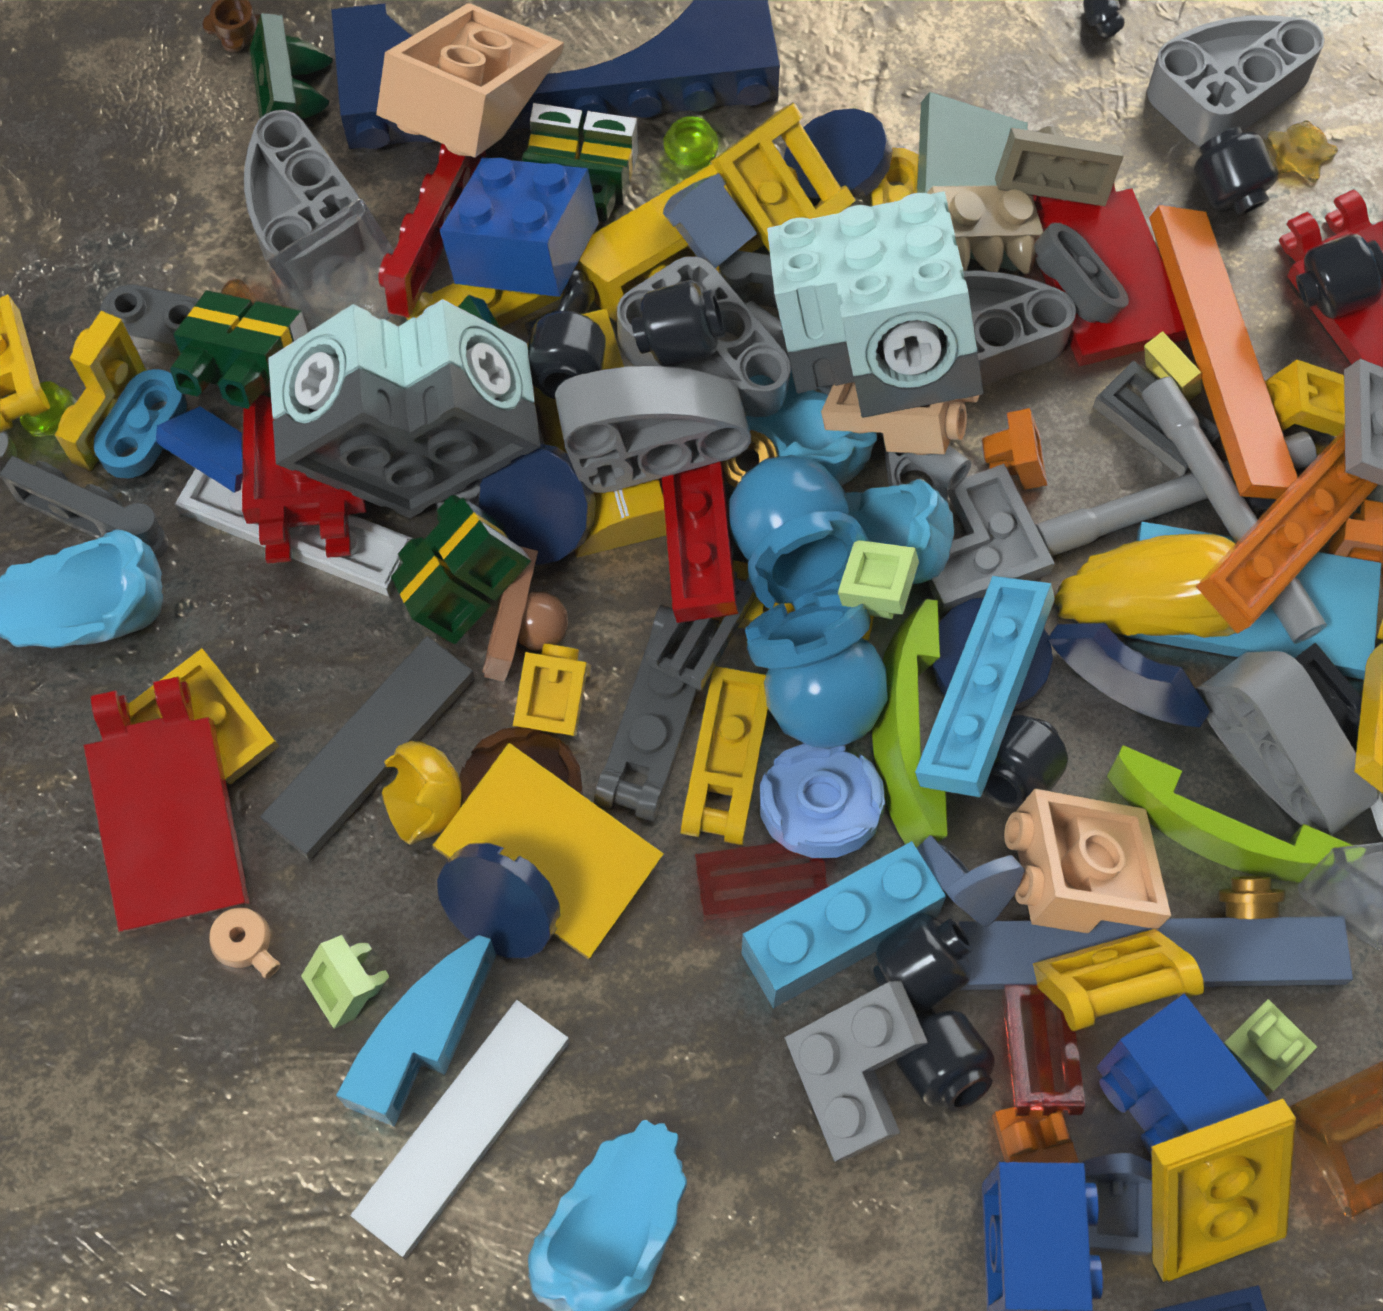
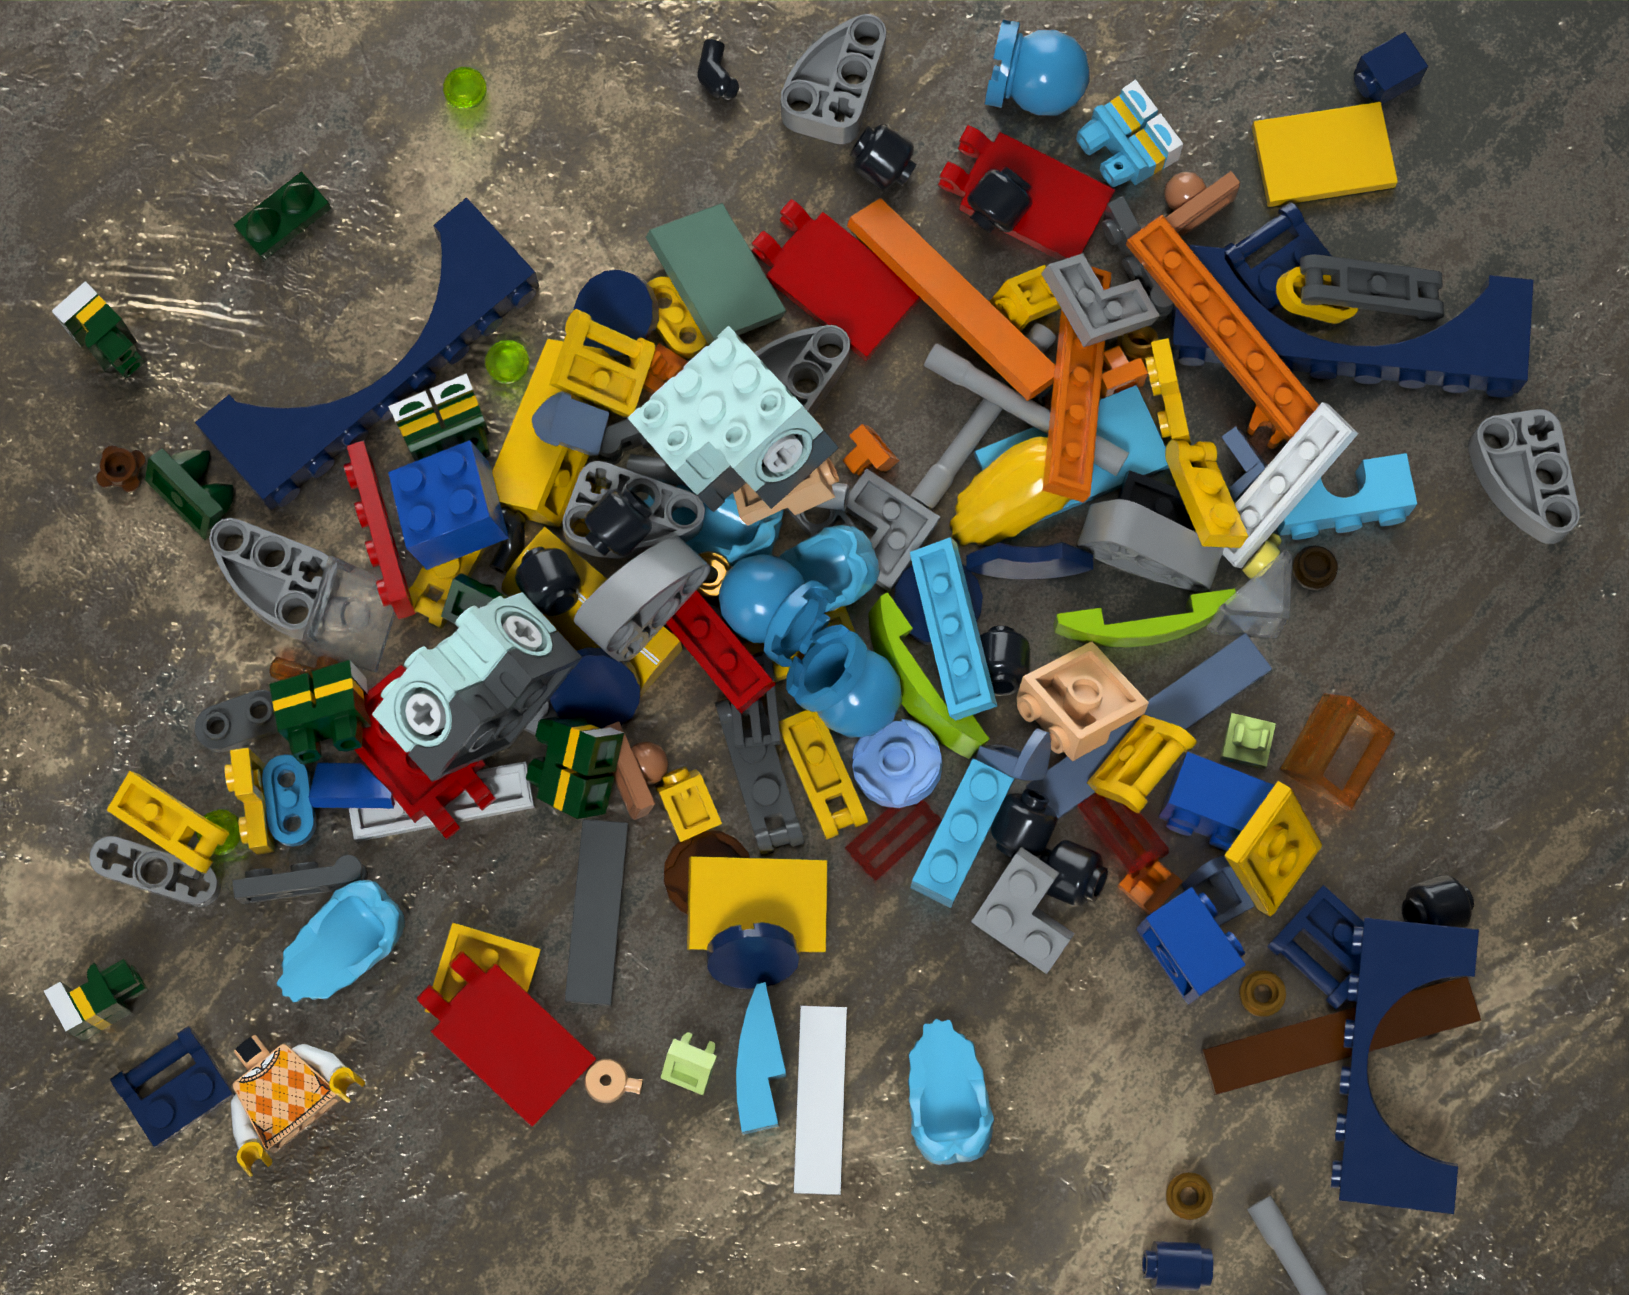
camera: 35 degrees left, 10 degrees up
light nougat slope [376,3,564,158] -> none
yellow hair [382,741,461,845] -> none
yellowish green tile [838,540,919,619] -> none
tan plate [927,186,1043,274] -> none
dark tan tile [995,126,1124,206] -> none
dark grey plate [1034,223,1129,323] -> none
dark grey tile [1093,361,1220,477] -> none
light yellow tile [1144,331,1201,402] -> none
pearl gold plate [1218,876,1285,919] -> none
clear yellow plate [1267,120,1338,183] -> none

